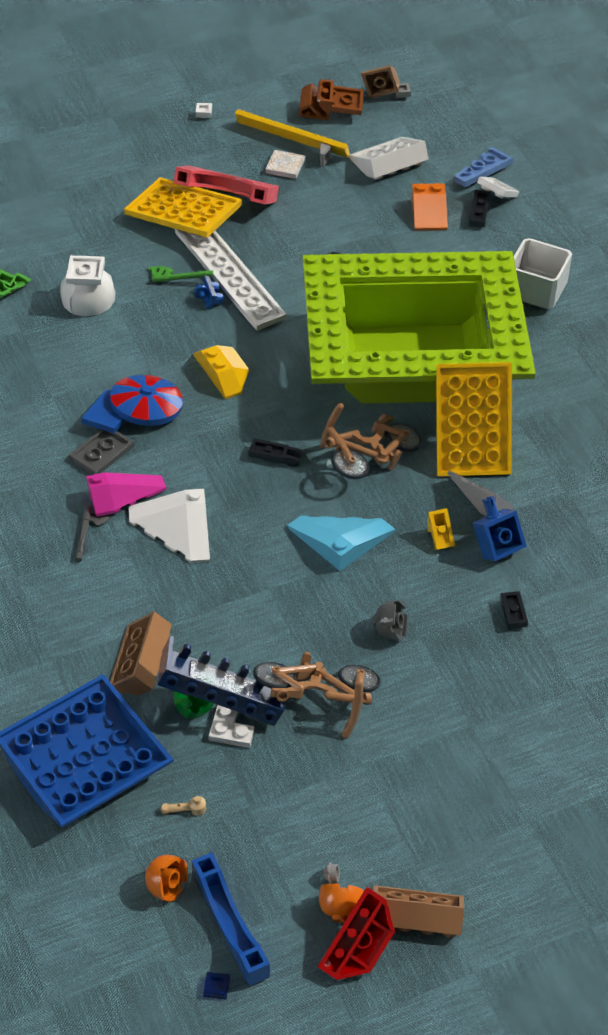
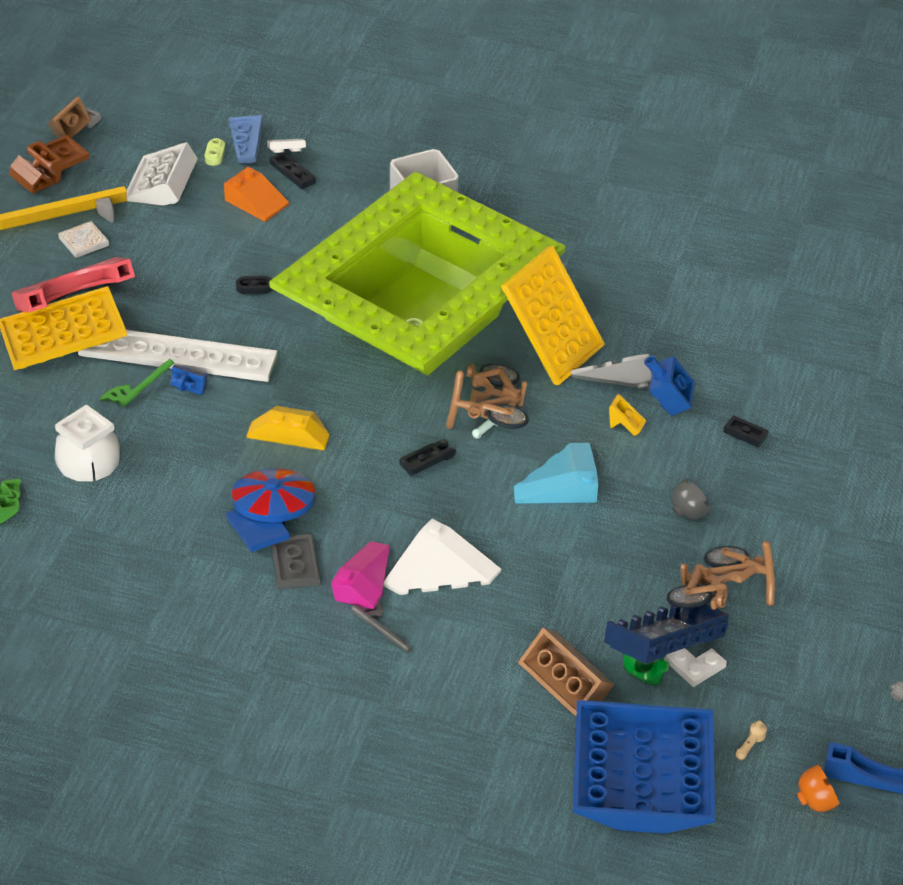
camera: 50 degrees left, 5 degrees down
none -> yellowish green plate [205,138,225,166]

